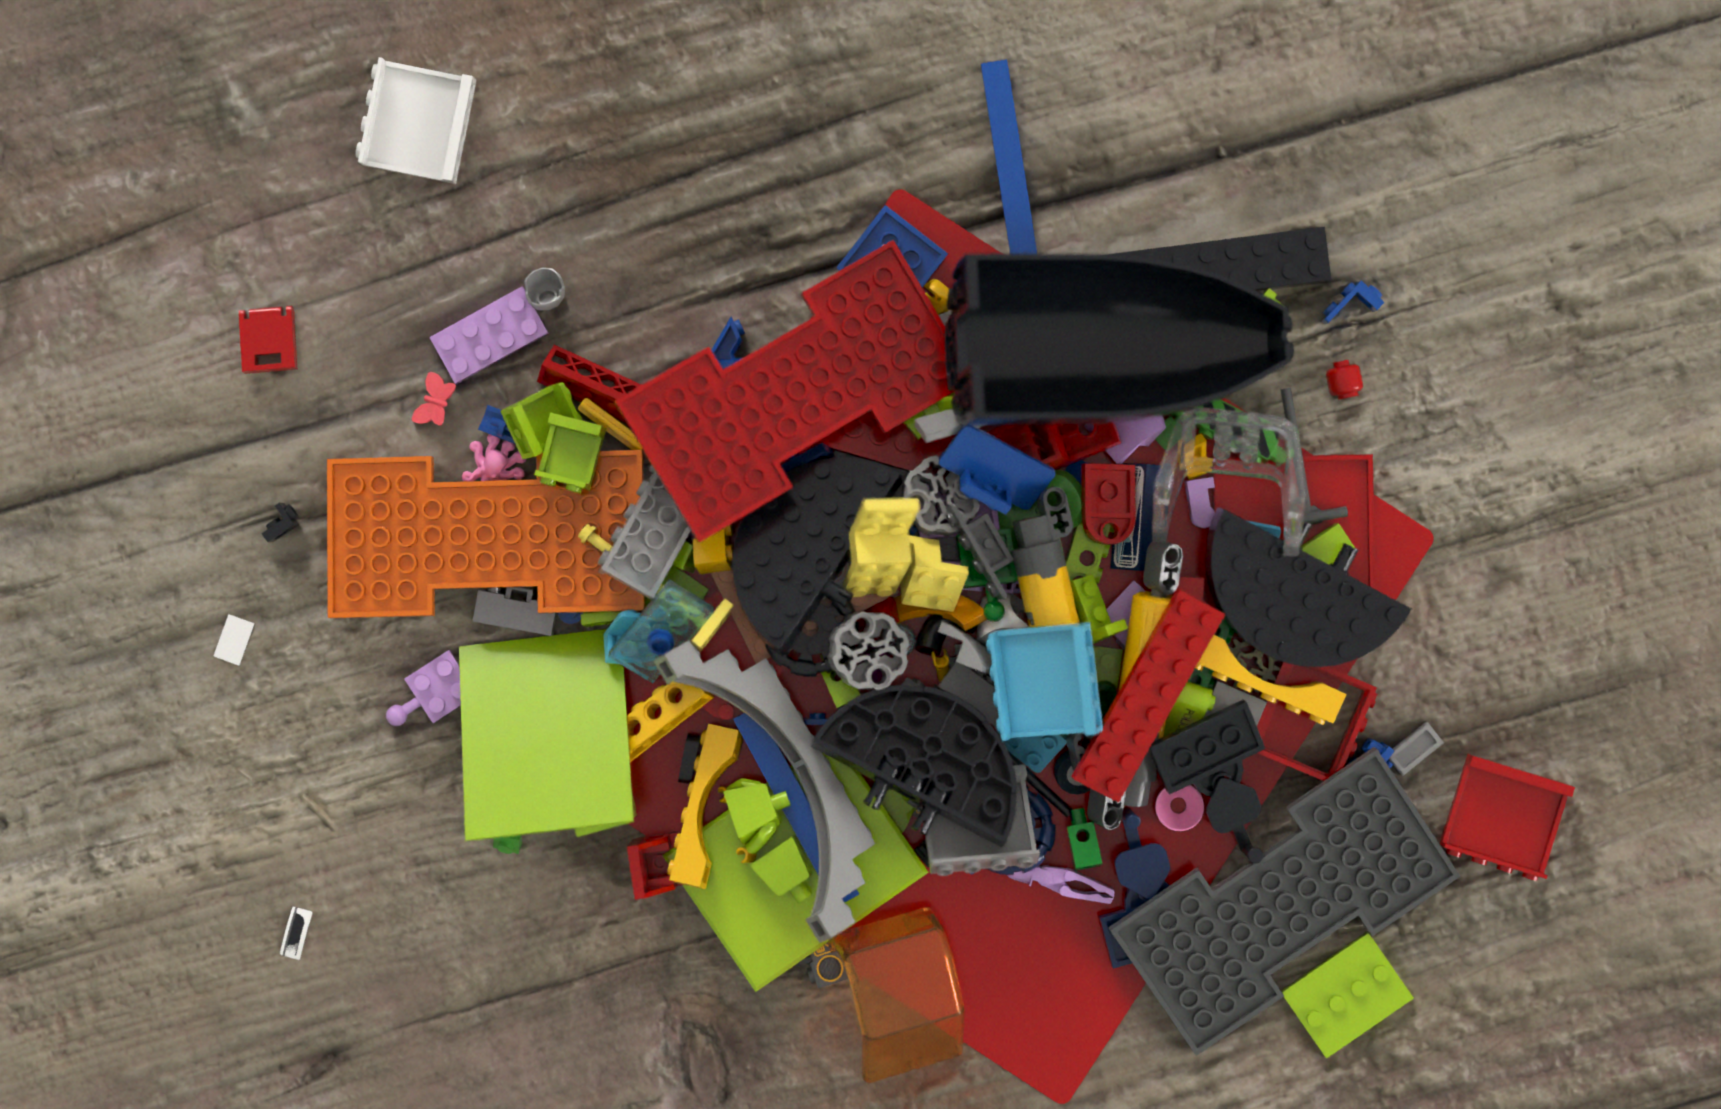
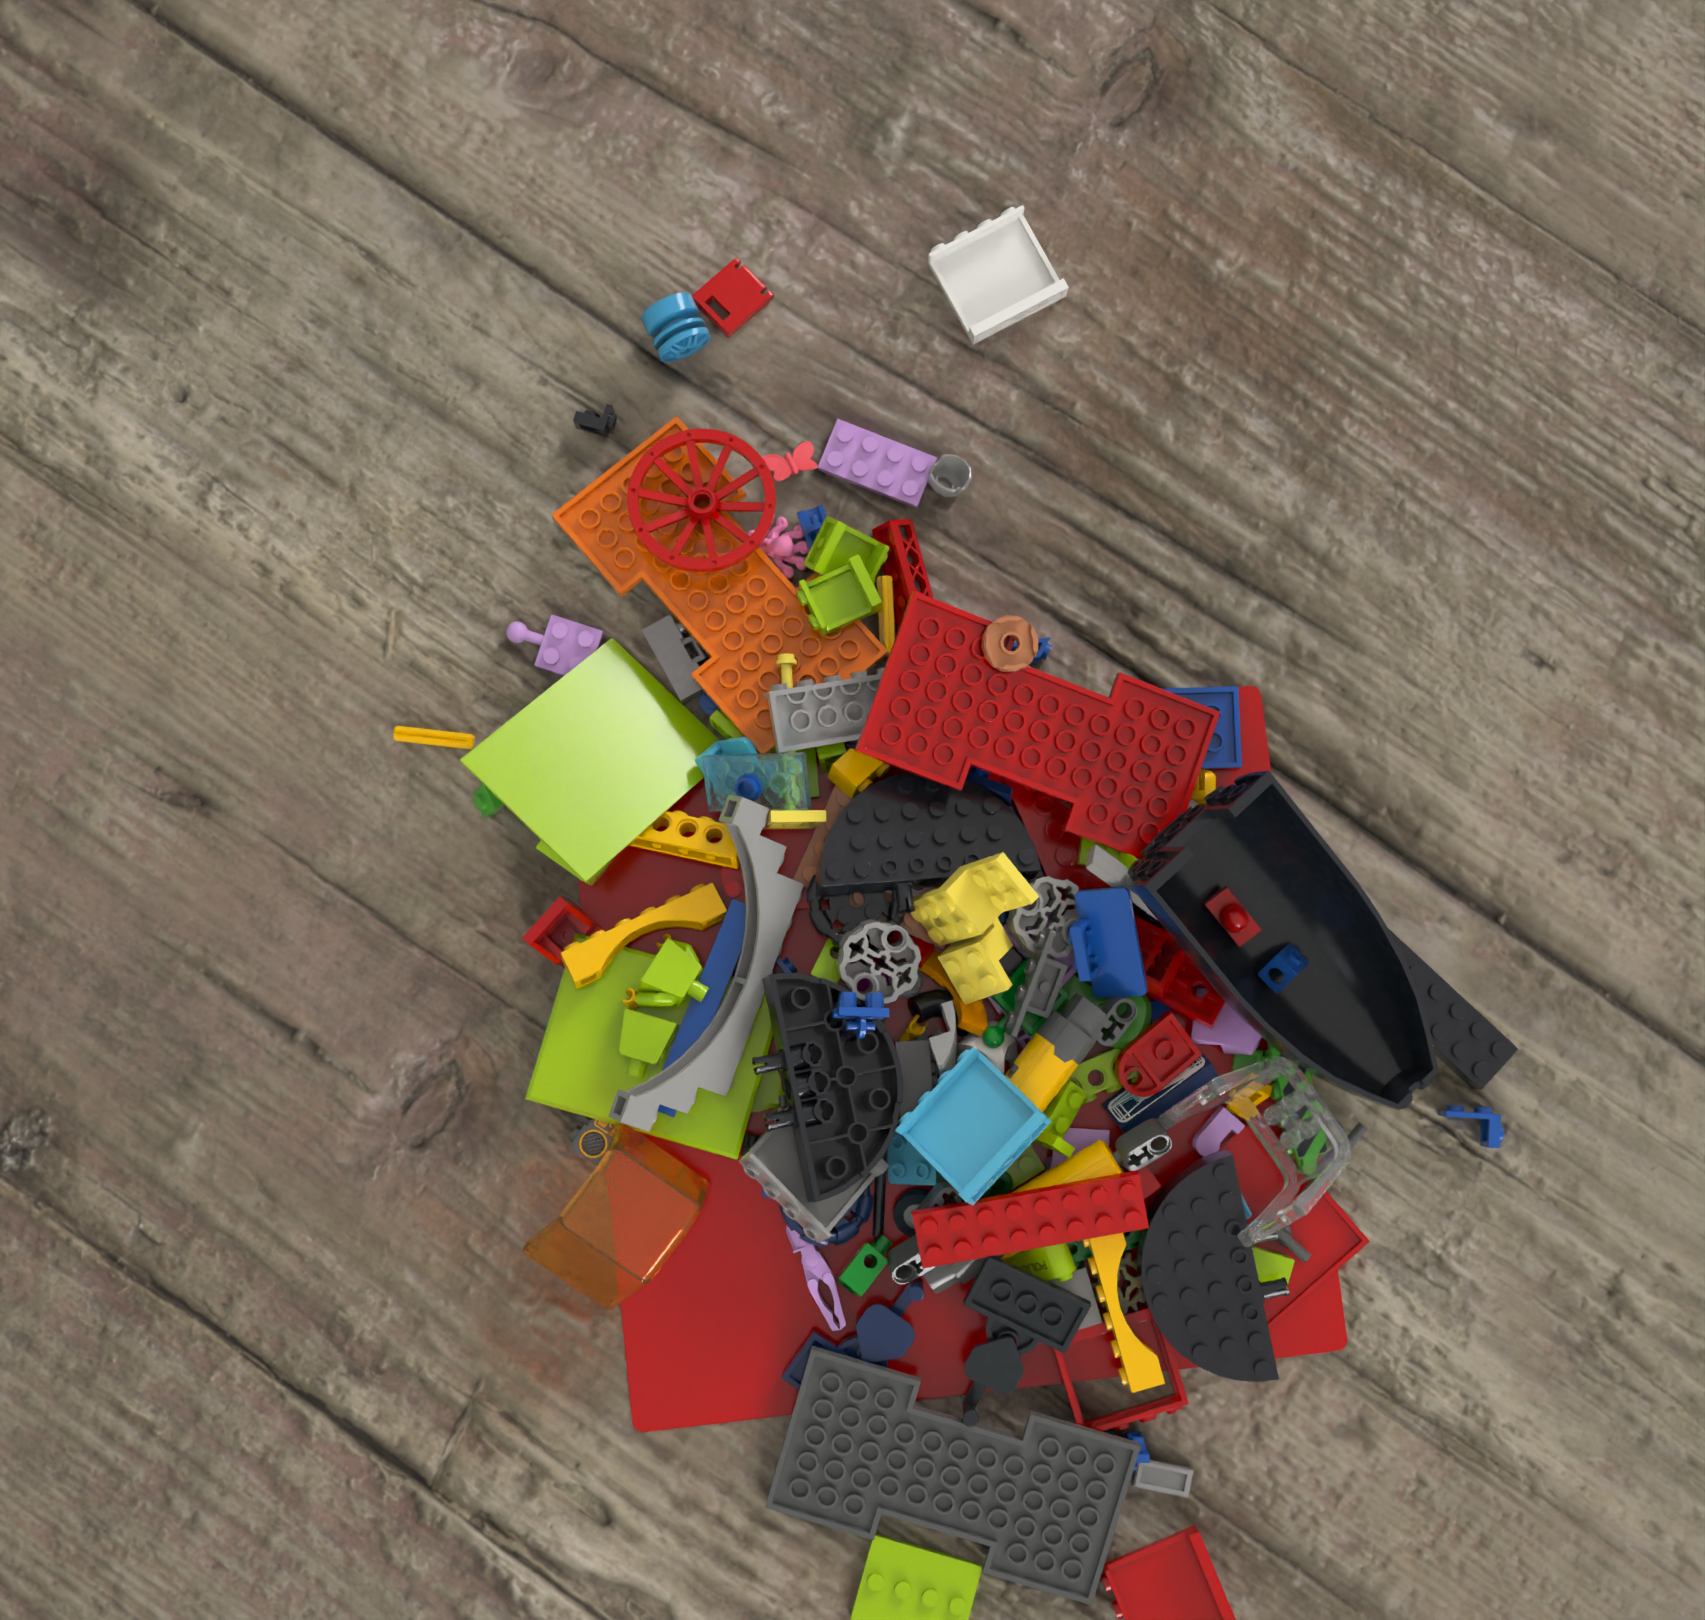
camera: 50 degrees right, 5 degrees down
white sticker [214,614,254,665] -> none
sticker [280,907,312,960] -> none
black beam [678,733,701,784] -> none
blue tile [981,59,1037,254] -> none
bright pink piece [1155,785,1204,831] -> none
red head [1326,359,1364,400] -> none
none -> yellow axle [393,726,475,749]
none -> red wheel [627,429,776,572]
none -> dark azure wheel [641,292,711,362]
none -> blue hips [832,992,889,1039]
none -> nougat tile [982,615,1038,672]
none -> red tile [1204,886,1262,947]
none -> blue bracket [1258,943,1309,994]

